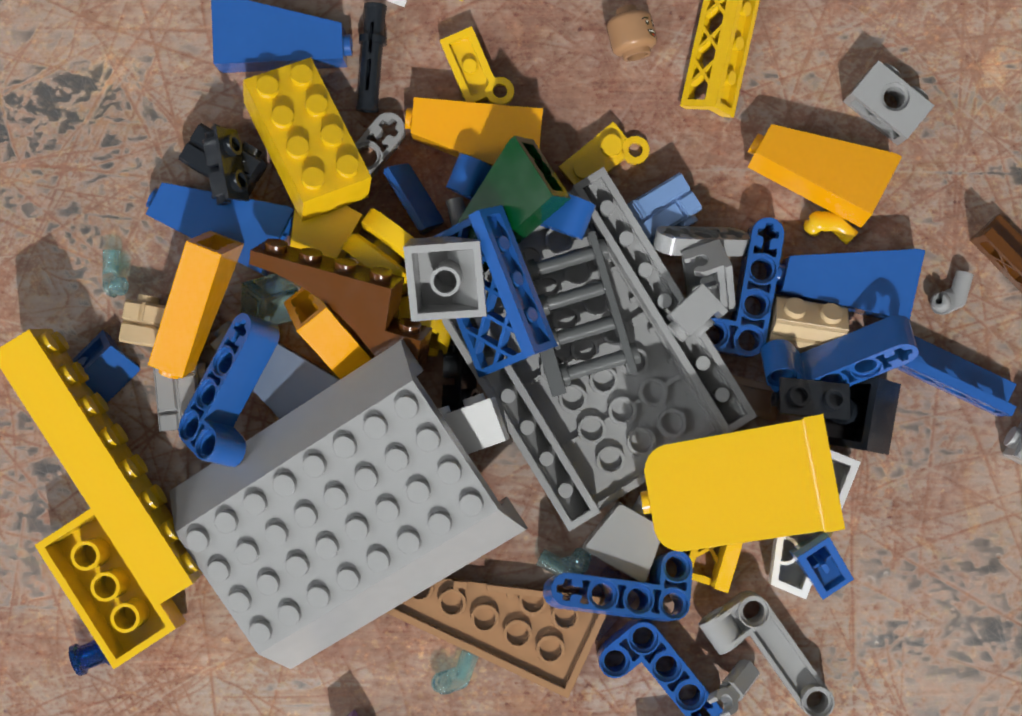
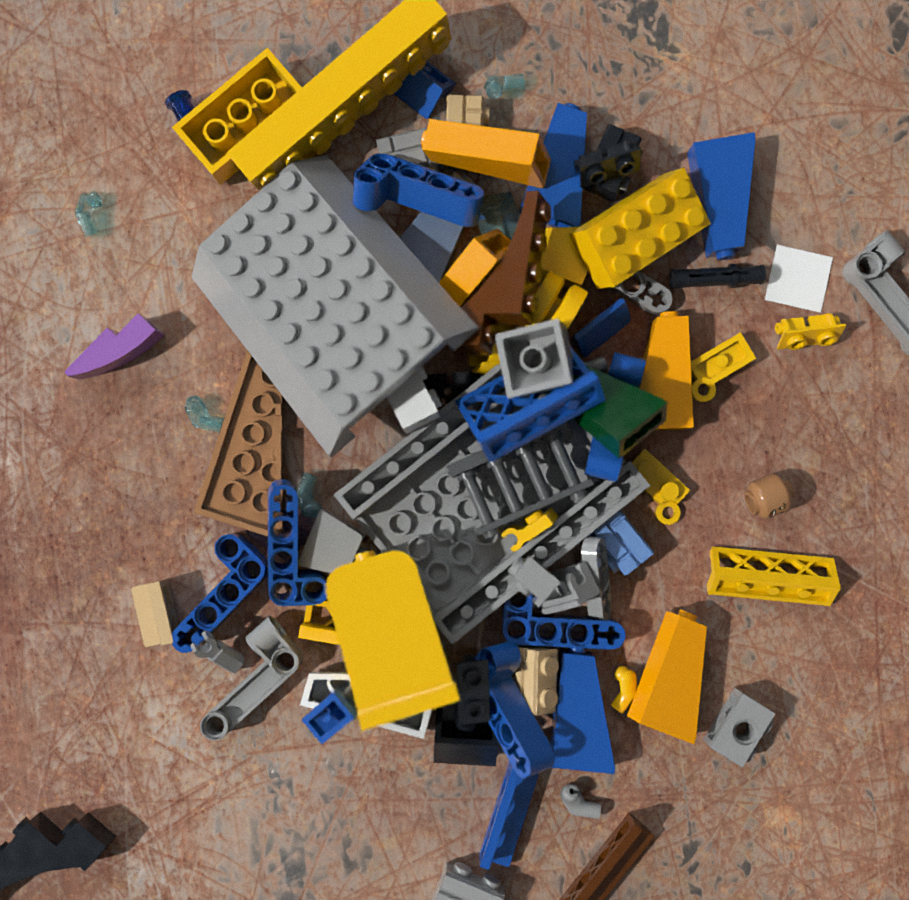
camera: 80 degrees right, 0 degrees up
none -> yellow plate [501,507,558,551]

